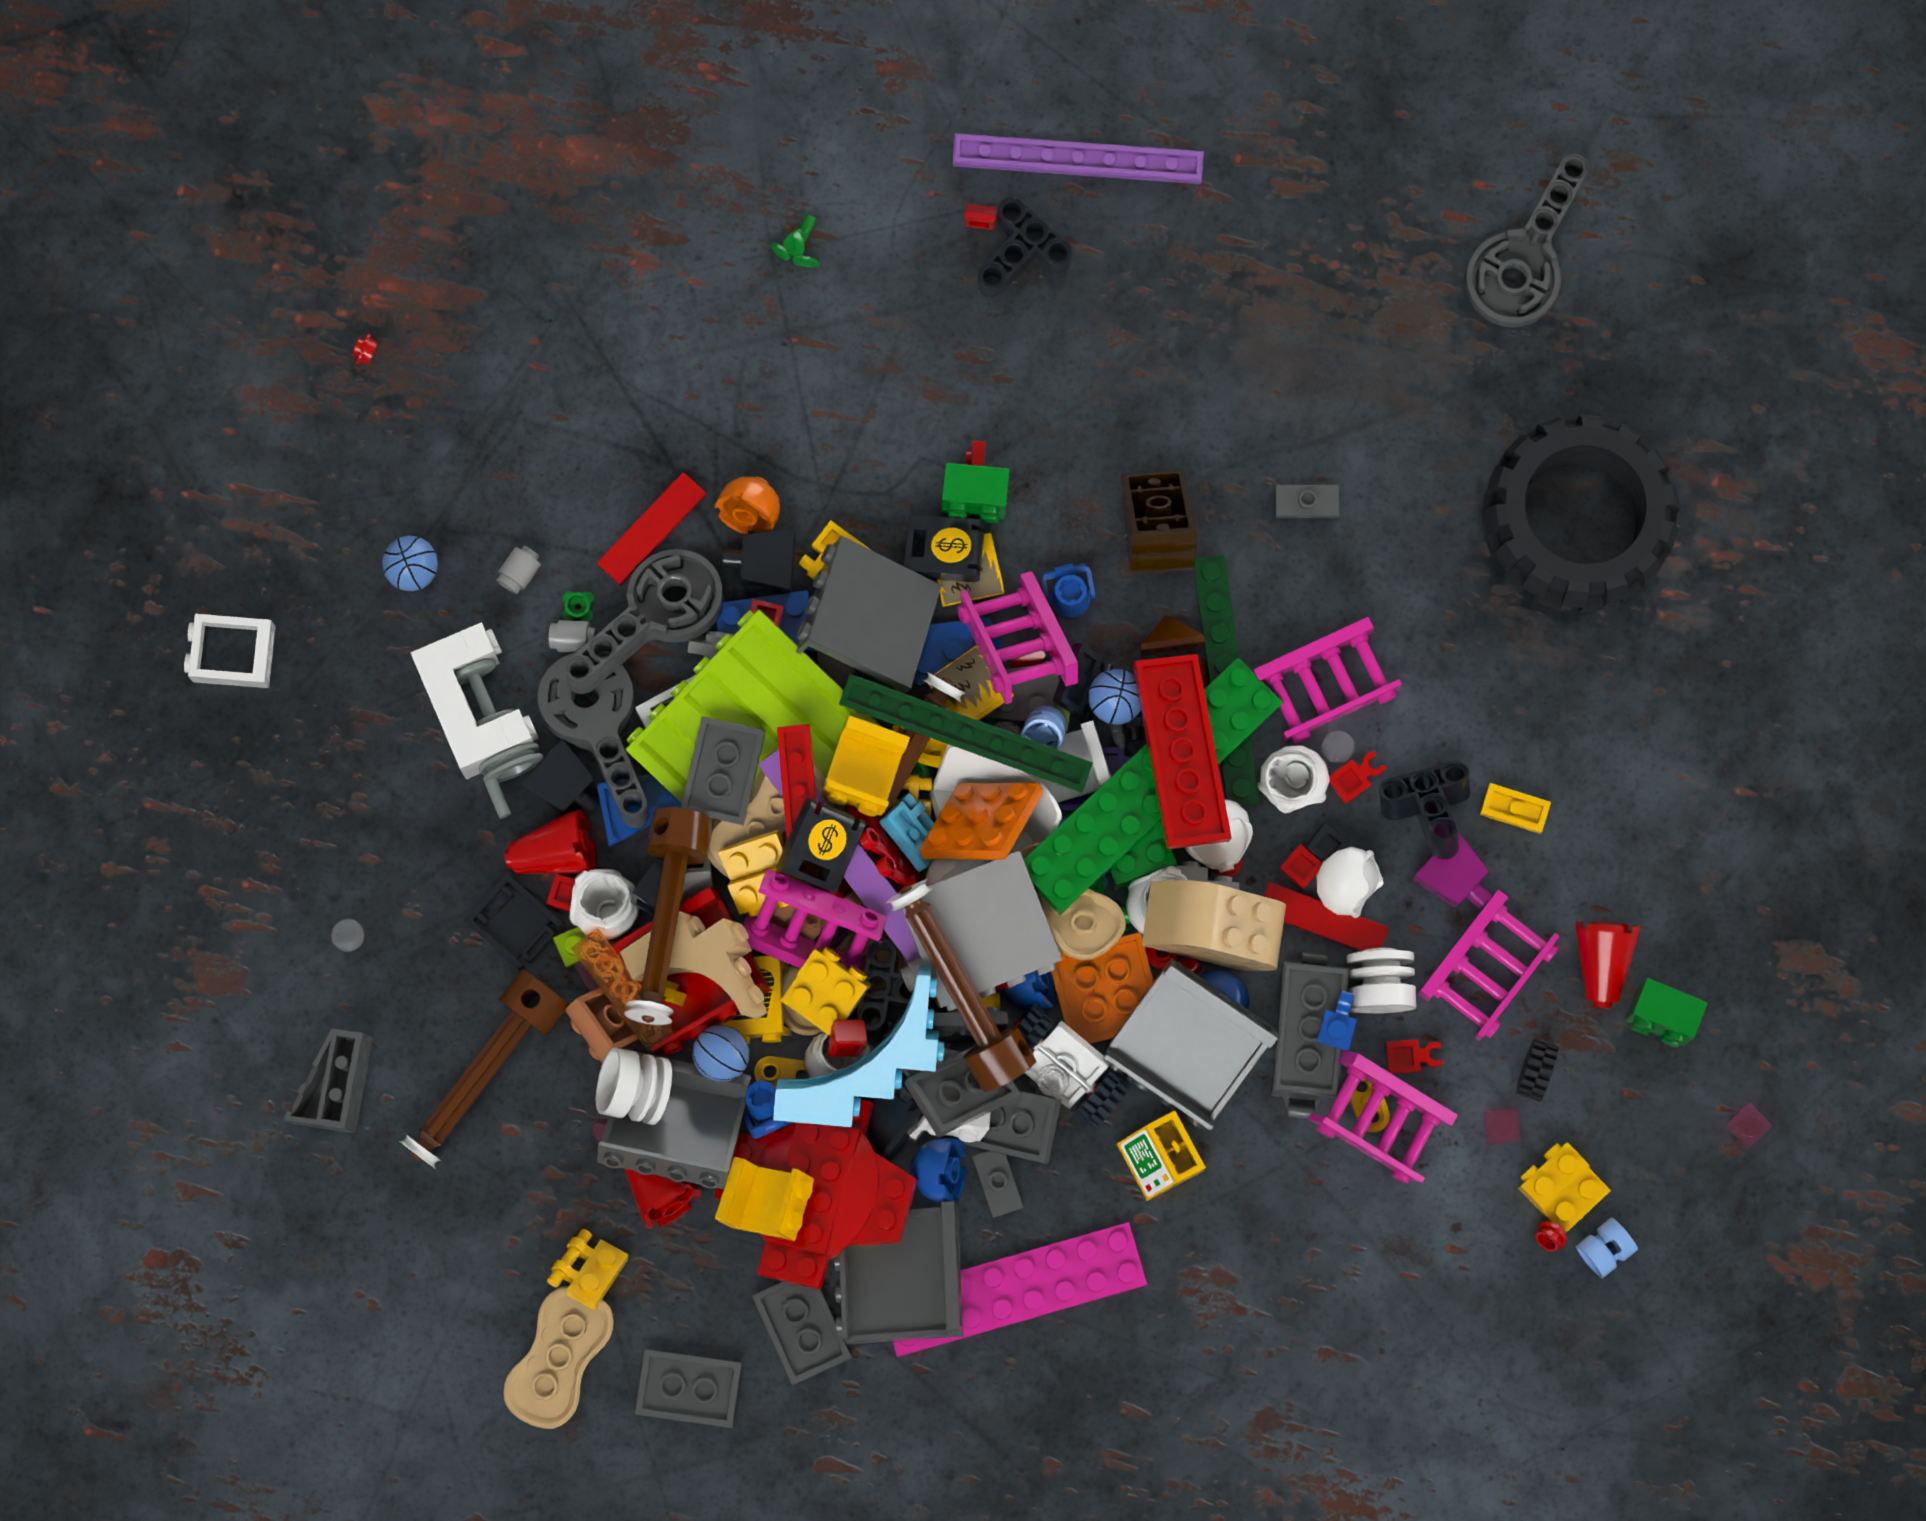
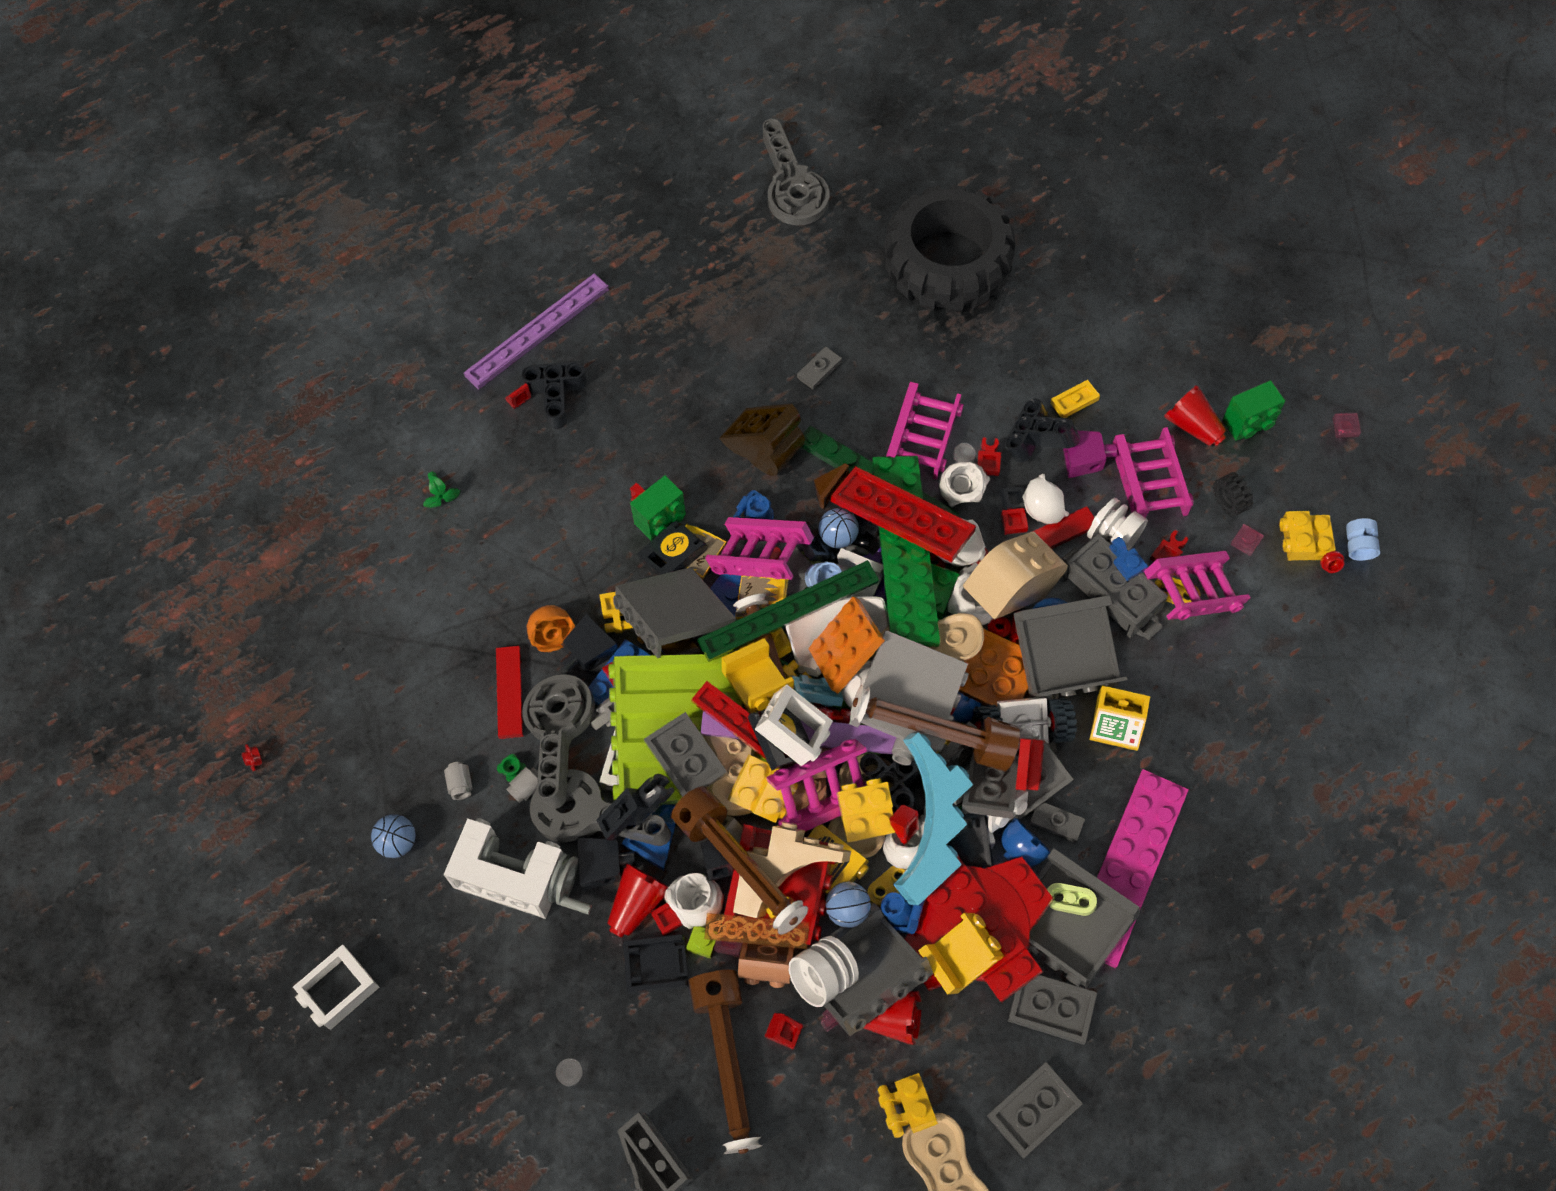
camera: 45 degrees left, 15 degrees down
none -> black plate [596,774,674,841]
none -> white window [755,684,833,766]
none -> red slope [765,1013,803,1049]
none -> red slope [1016,738,1045,791]
none -> yellowish green plate [1047,883,1097,916]

